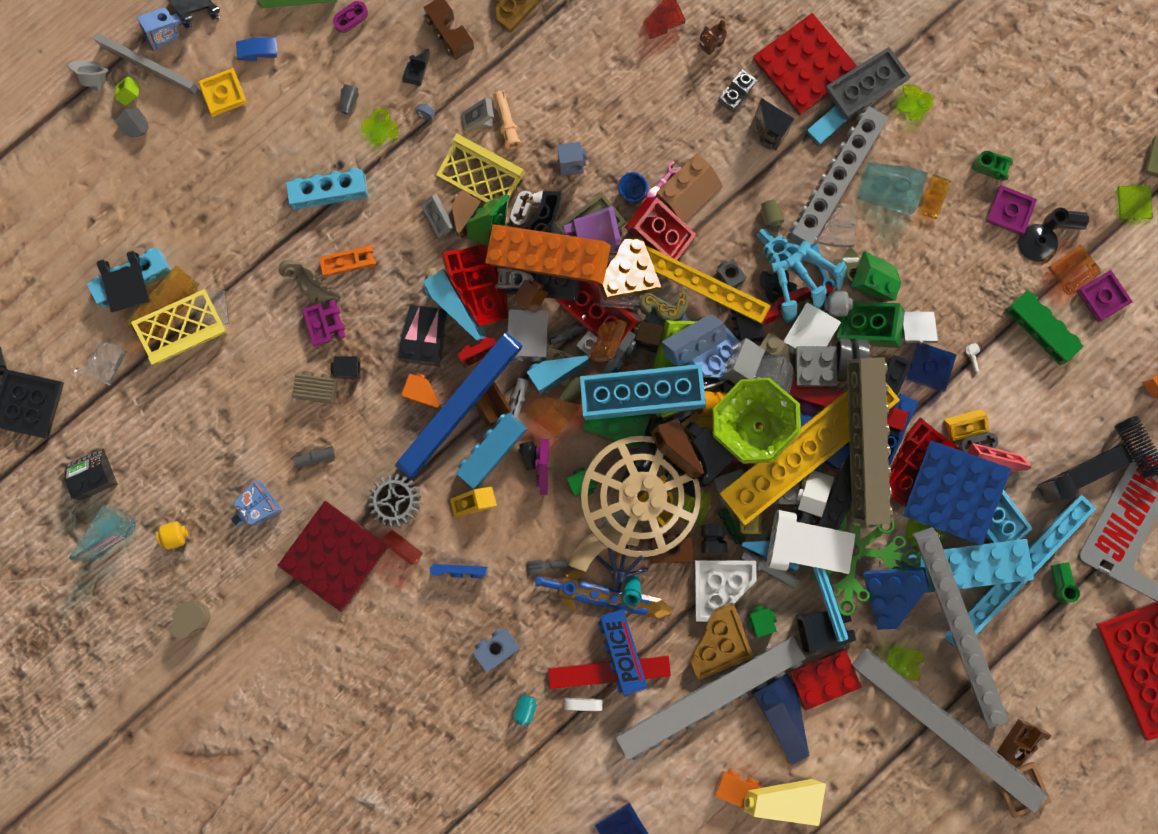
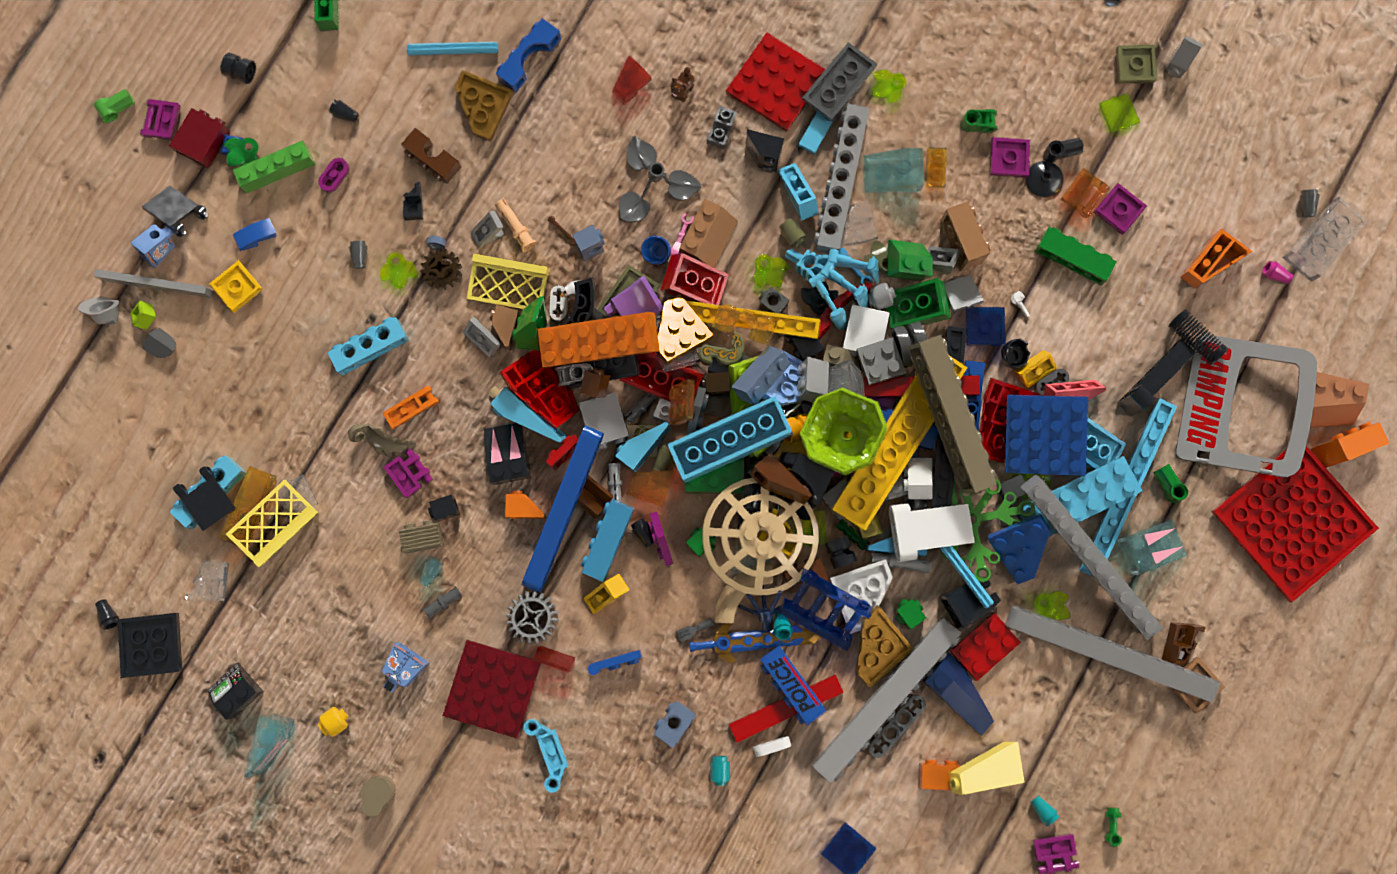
camera: 20 degrees left, 0 degrees up
none -> clear light blue cone [419,557,444,587]
none -> dark brown gear [420,248,462,290]
none -> medium azure plate [524,719,569,793]
none -> reddish brown hinge [548,216,576,246]
none -> dark grey plant [619,136,702,222]
none -> clear yellow arch [712,304,776,345]
none -> clear neon green plate [754,254,789,288]
none -> medium azure slope [778,163,819,221]
none -> clear blue fence [779,568,872,651]
none -> dark grey beam [868,695,926,758]
none -> light grey slope [928,246,961,275]
none -> medium nougat brick [940,201,990,271]
none -> dark grey brick [1000,474,1026,501]
none -> black hair [1001,338,1031,369]
none -> clear light blue slope [1117,519,1187,576]

